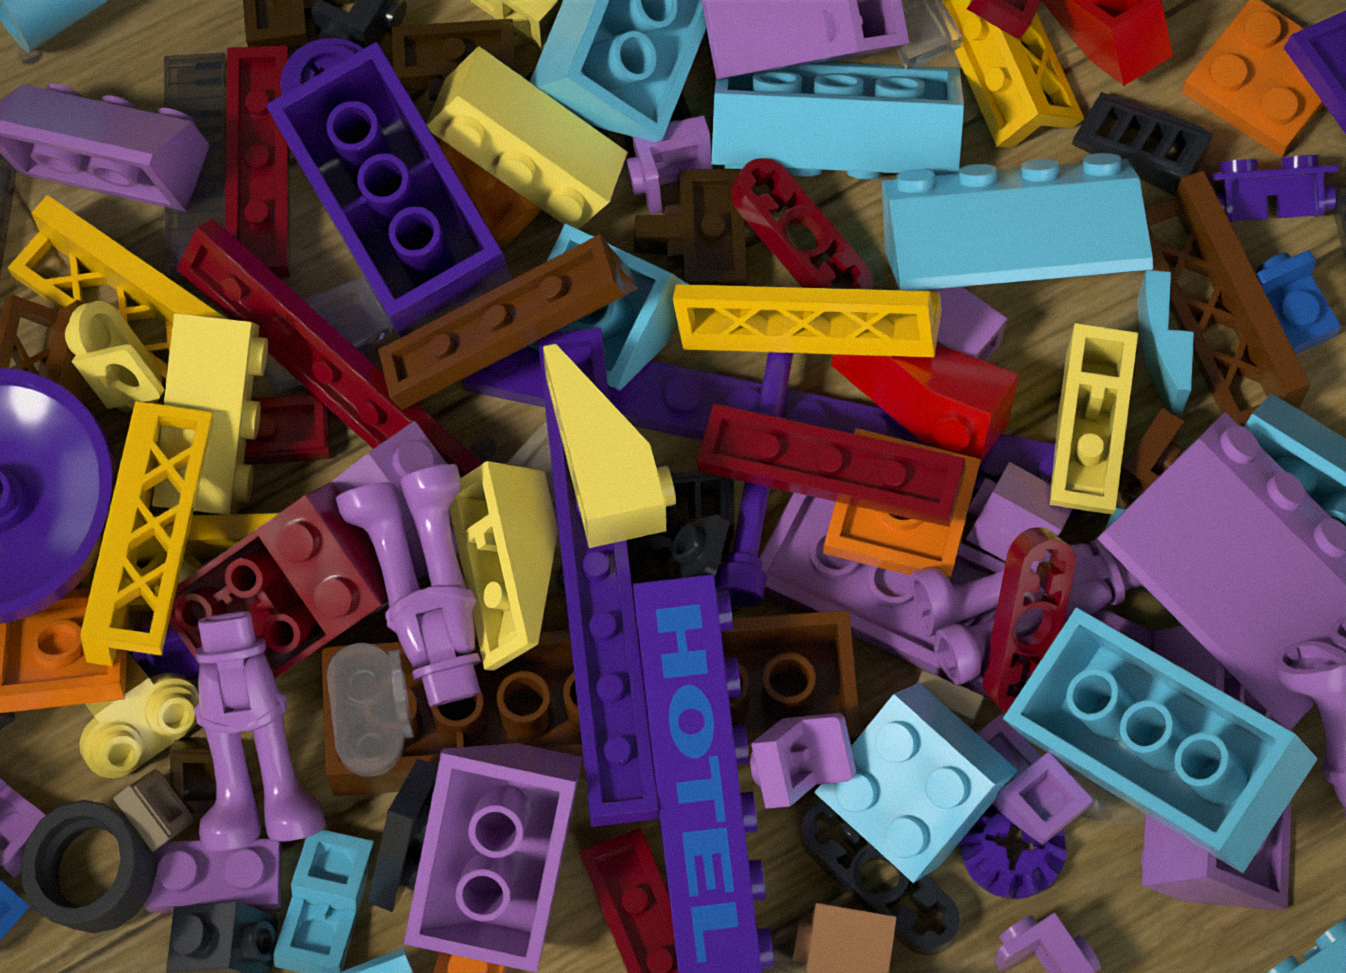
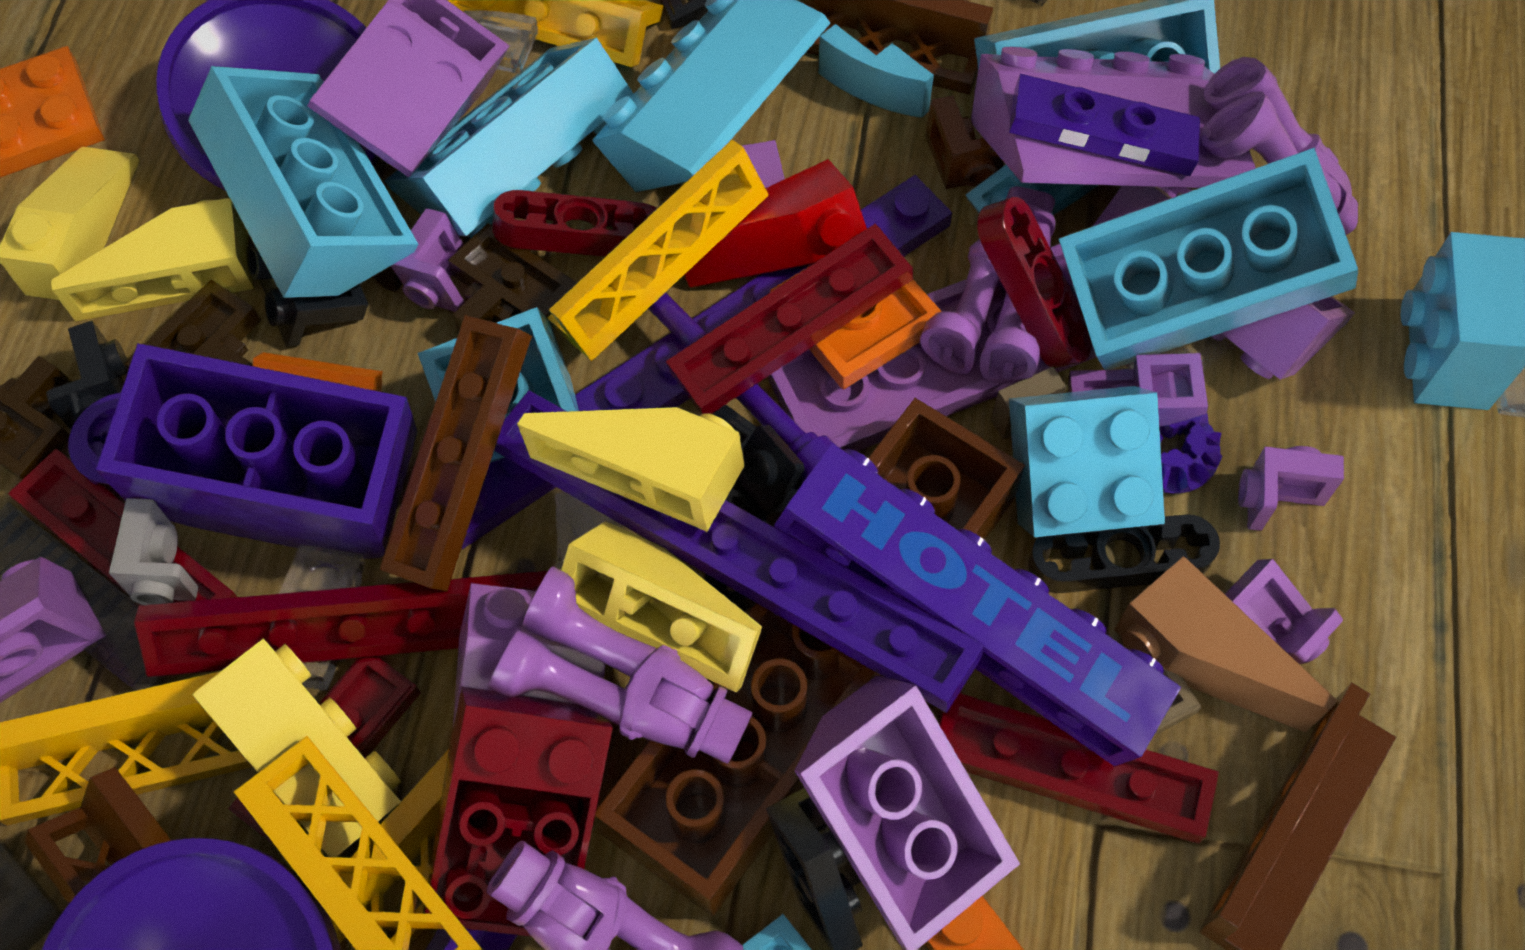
camera: 50 degrees left, 5 degrees down
light yellow bracket [65,301,165,414] -> none
clear bracket [327,643,414,776] -> none
light yellow brick [426,46,628,229] -> none
medium lavender bracket [750,713,856,808] -> none
medium lavender brick [966,462,1073,561] -> none
light yellow slope [1049,323,1138,515] -> none
none -> light grey bracket [109,498,198,605]
none -> dark purple plate [1009,73,1200,176]

